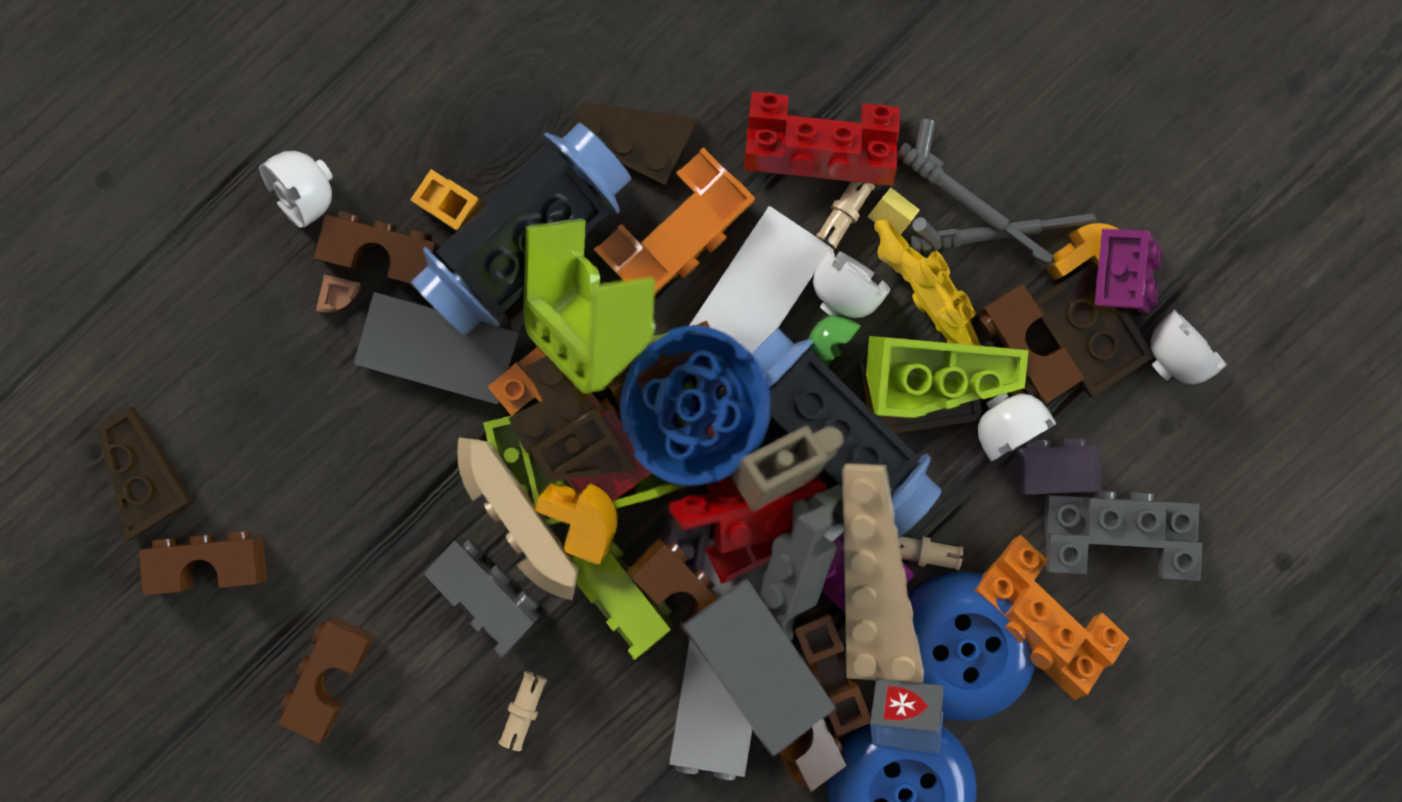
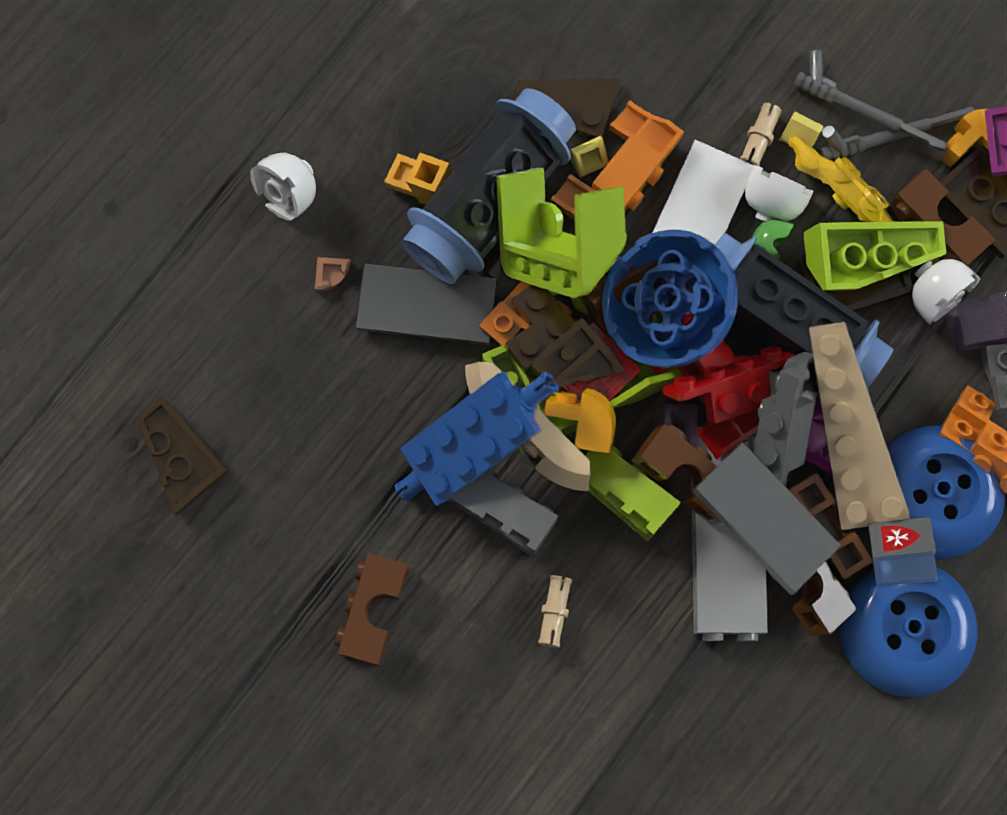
camera: 10 degrees left, 10 degrees down
reddish brown arch [139,531,267,595] -> none
reddish brown arch [314,211,441,286] -> none
dark tan brick [732,426,843,511] -> none
red bracket [744,92,899,186] -> none
tan pin [899,536,963,571] -> none
none -> blue plate [395,372,558,506]
none -> light yellow slope [570,136,609,178]

